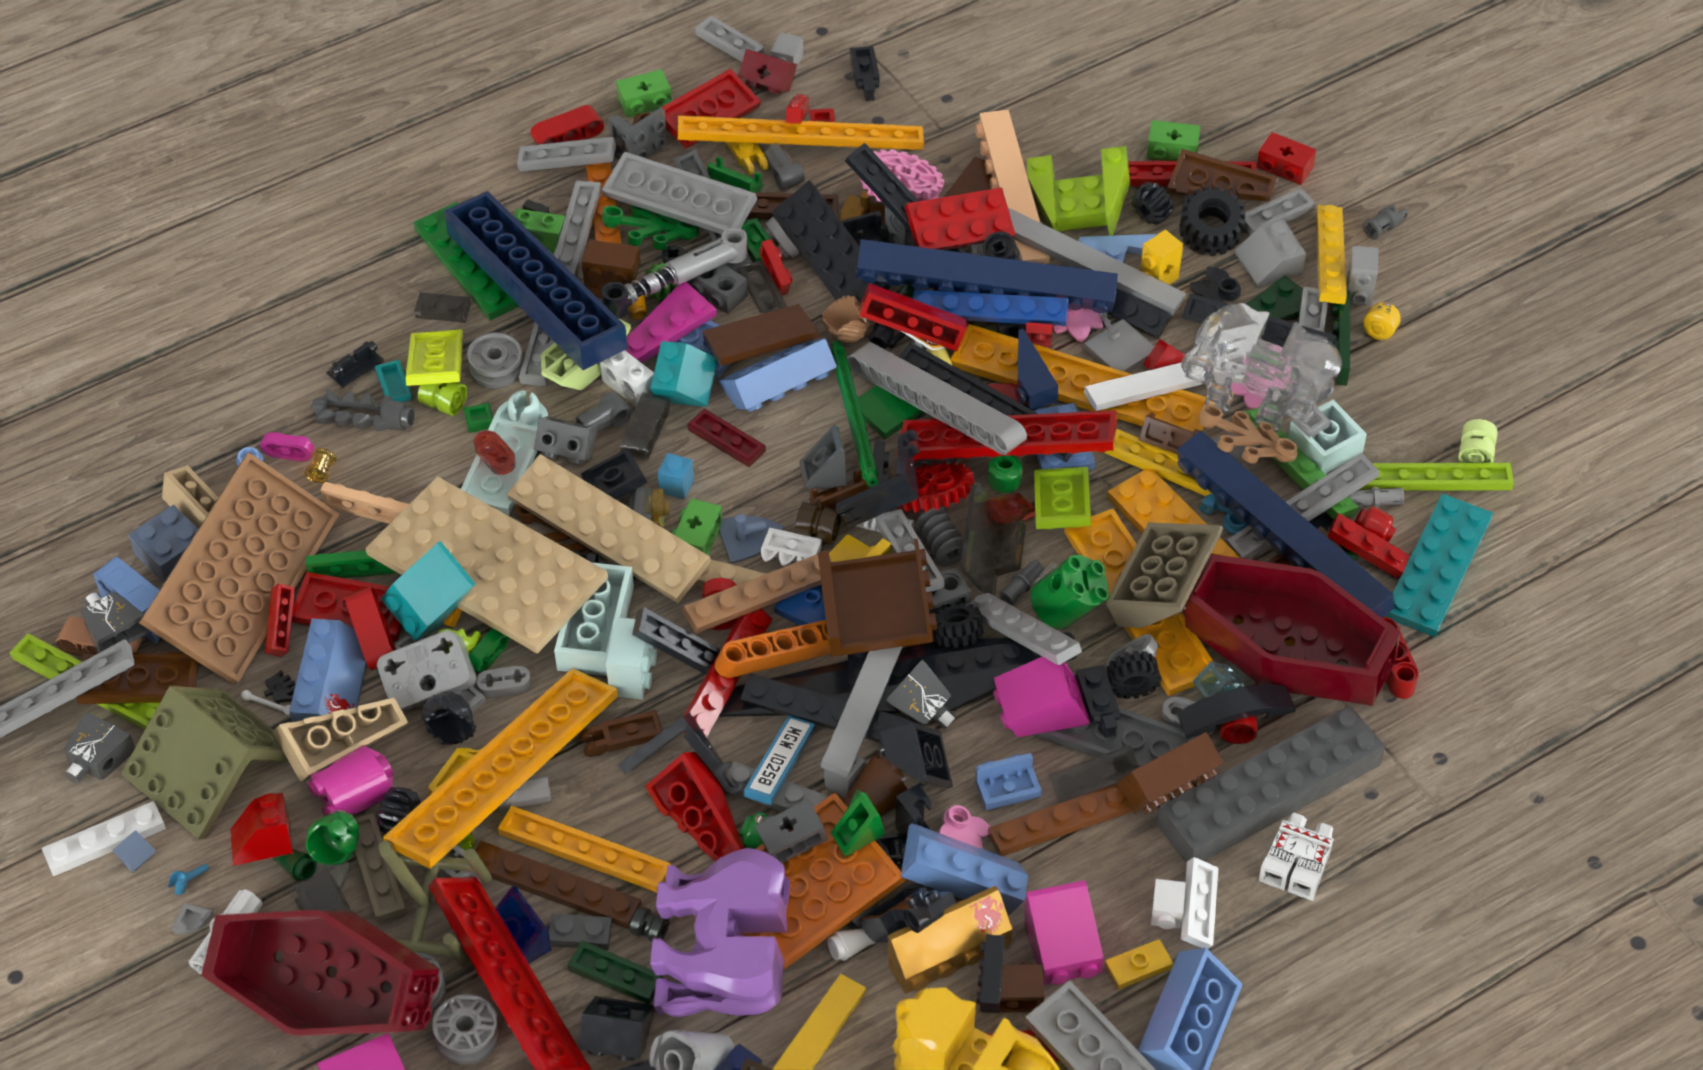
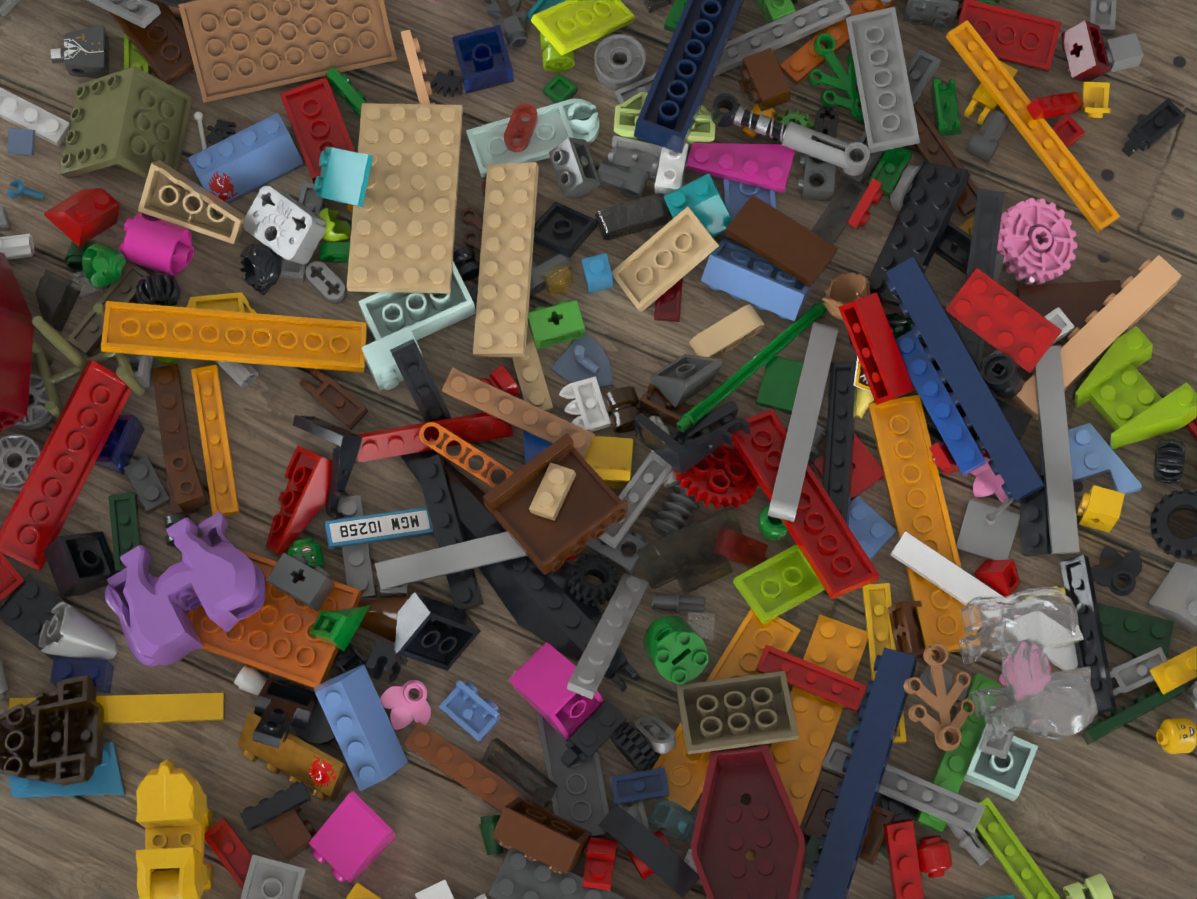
camera: 60 degrees right, 20 degrees up
red piece [265,583,295,657] -> none
clear yellow bush [305,448,337,484] -> none
red beam [345,586,396,671] -> none
dark grey torso [885,660,956,729] -> none
dark blue slope [1015,329,1058,410] -> none
none -> reddish brown brick [163,448,209,513]
none -> black piece [430,70,462,97]
none -> clear blue brick [452,25,514,94]
none -> dark green cone [478,815,504,855]
none -> tan plate [529,463,576,521]
none -> red brick [582,837,617,891]
none -> light grey hinge [608,135,662,180]
none -> dark blue plate [610,768,669,805]
none -> tan plate [612,206,720,312]
none -> tan beam [689,304,766,359]
none -> red plate [756,645,867,713]
none -> yellow bracket [1081,82,1110,118]

